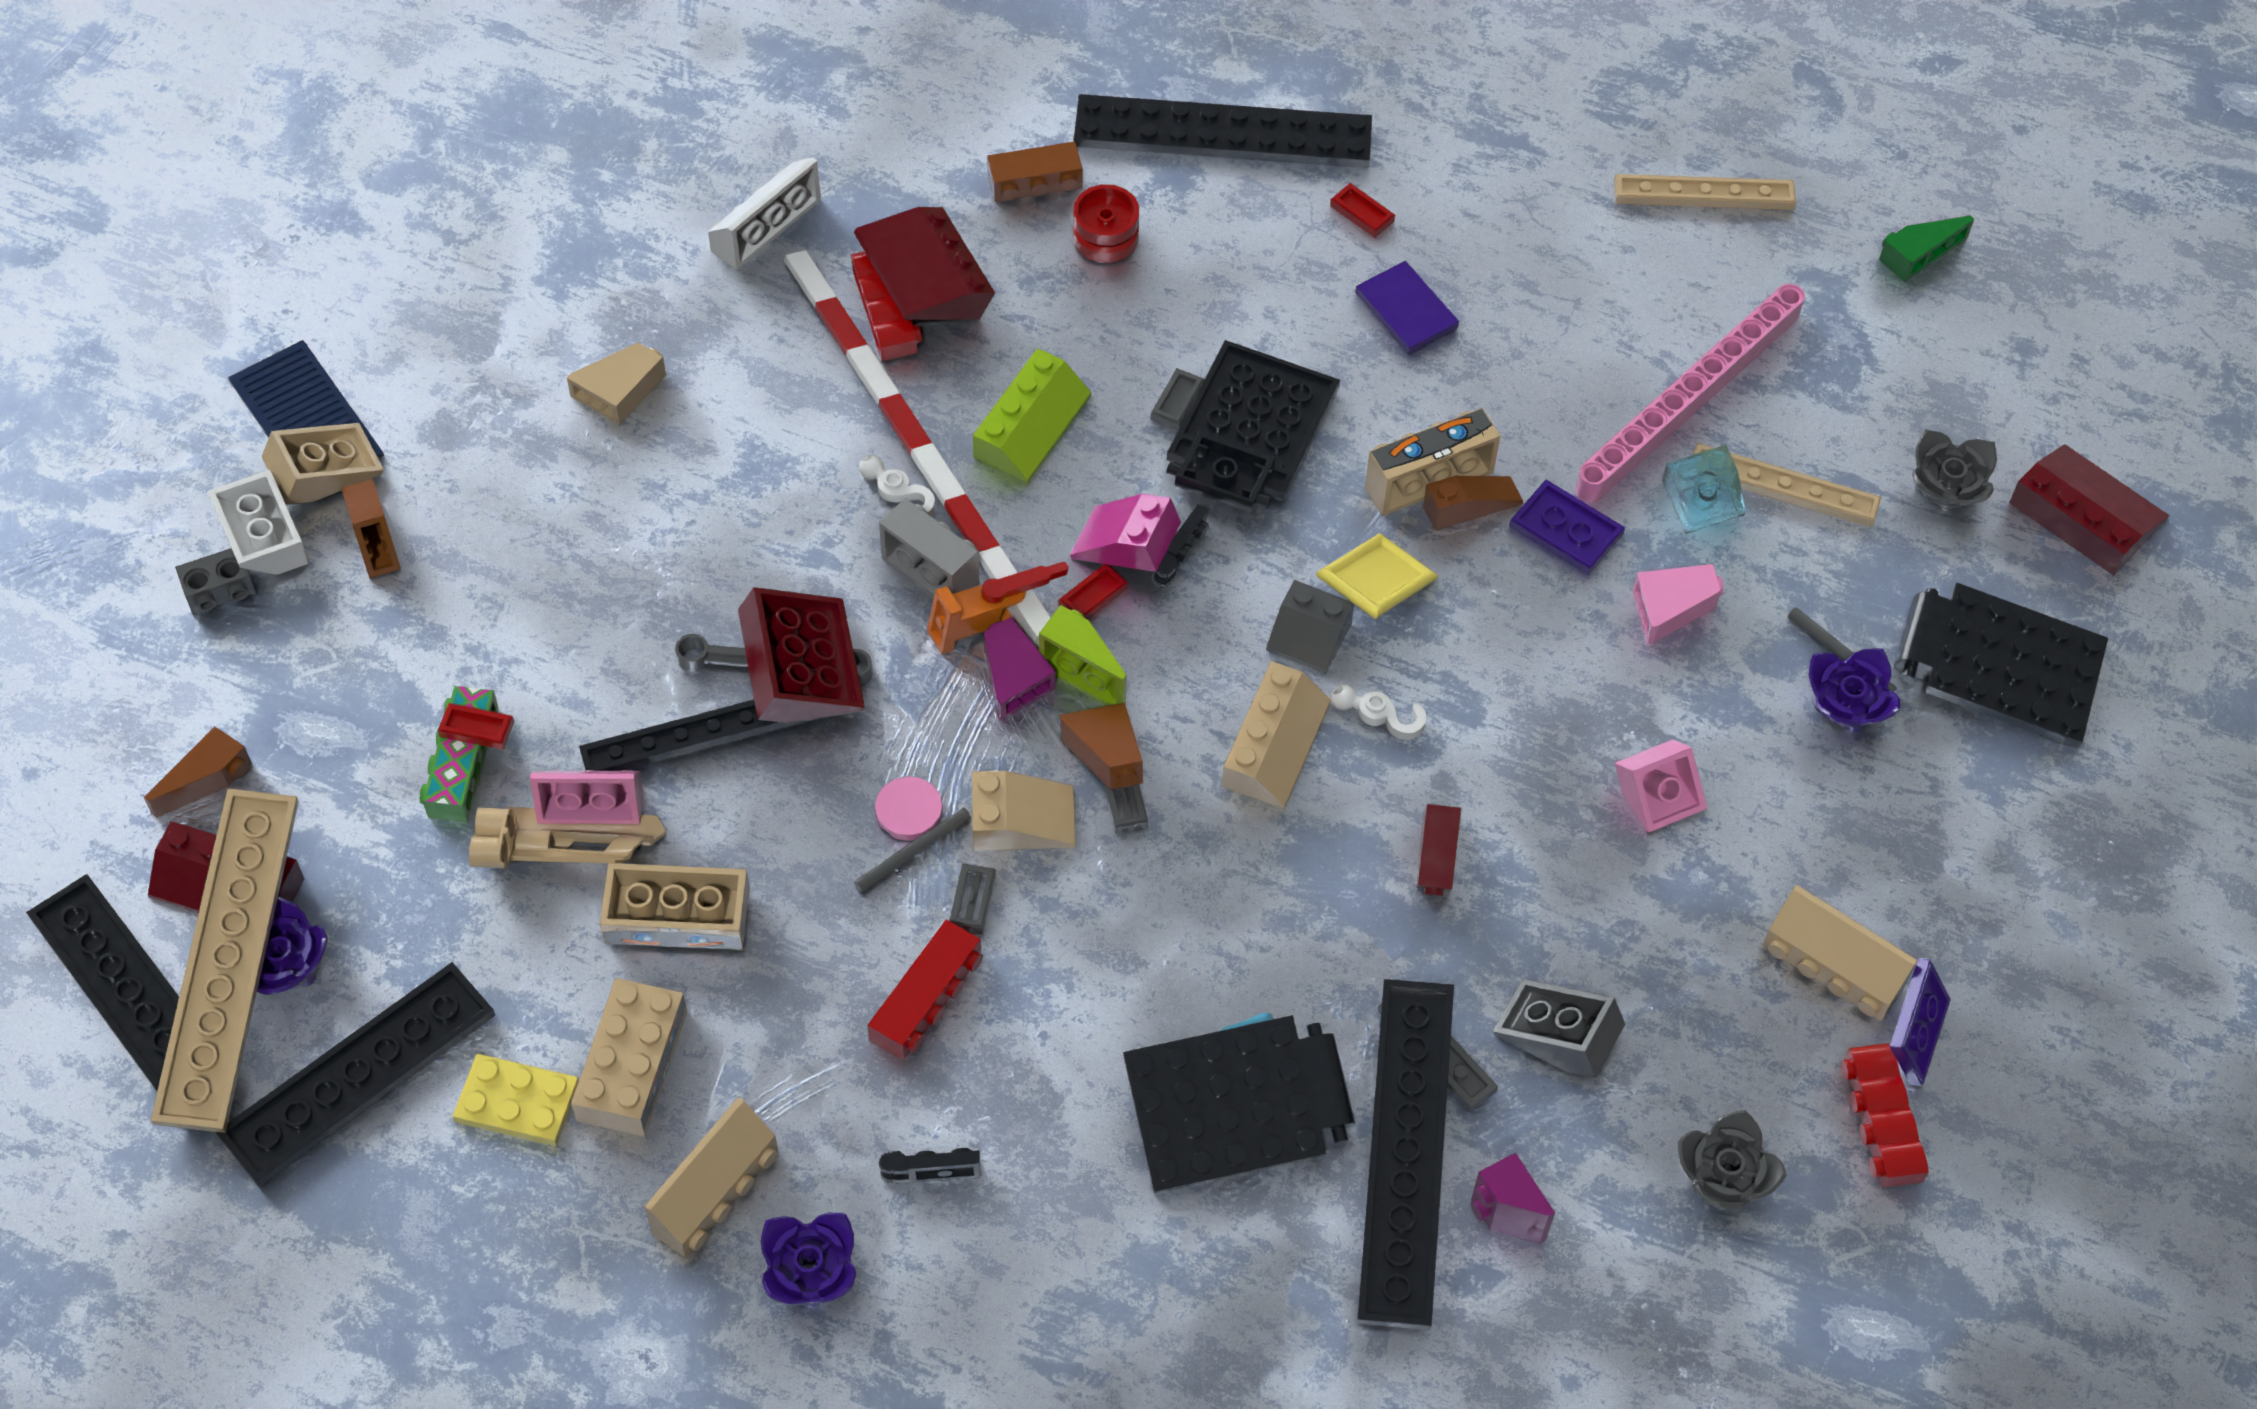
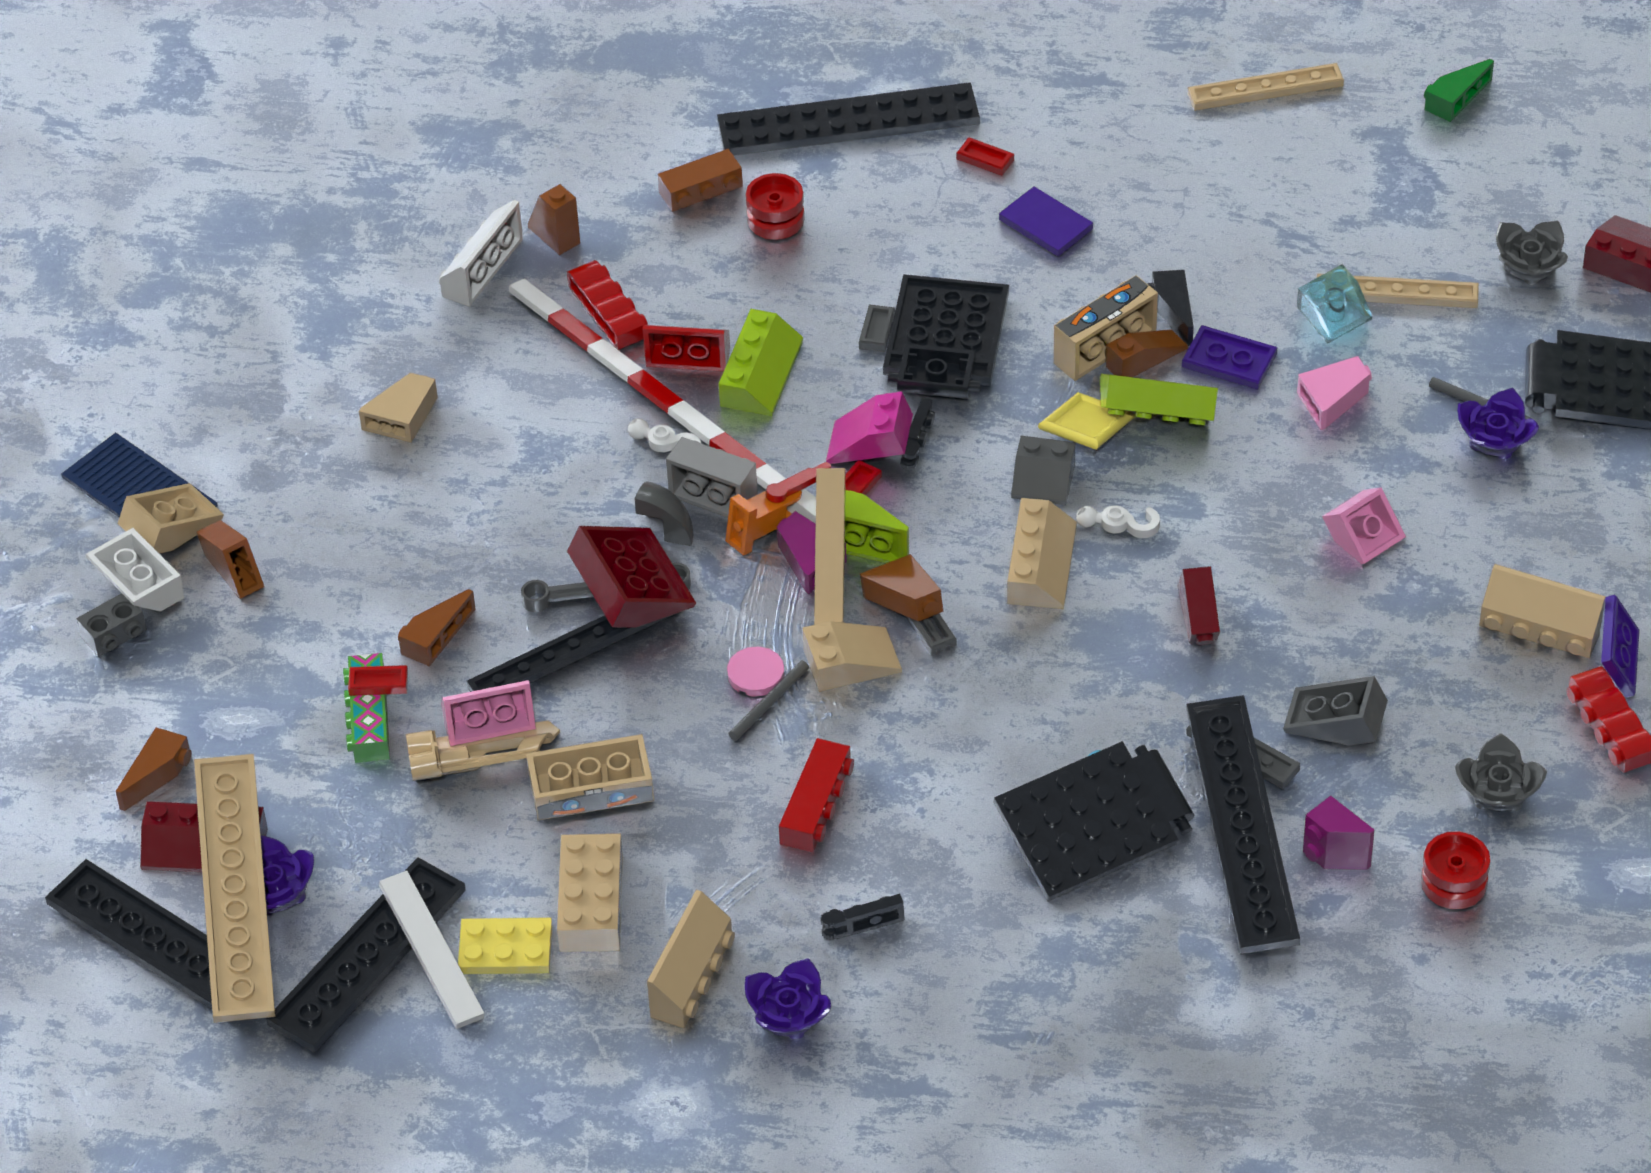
camera: 10 degrees left, 10 degrees down
dark red slope [853,207,995,320] -> none
dark grey tile [949,863,996,934] -> none
bright pink beam [1575,284,1805,503] -> none
none -> white tile [379,871,484,1029]
none -> dark orange slope [398,589,476,667]
none -> dark orange slope [528,184,580,256]
none -> dark grey brick [634,481,694,546]
none -> red slope [643,325,730,372]
none -> tan tile [814,468,846,625]
none -> lime slope [1100,374,1218,425]
none -> black slope [1147,270,1194,346]
none -> red wheel [1421,832,1490,909]

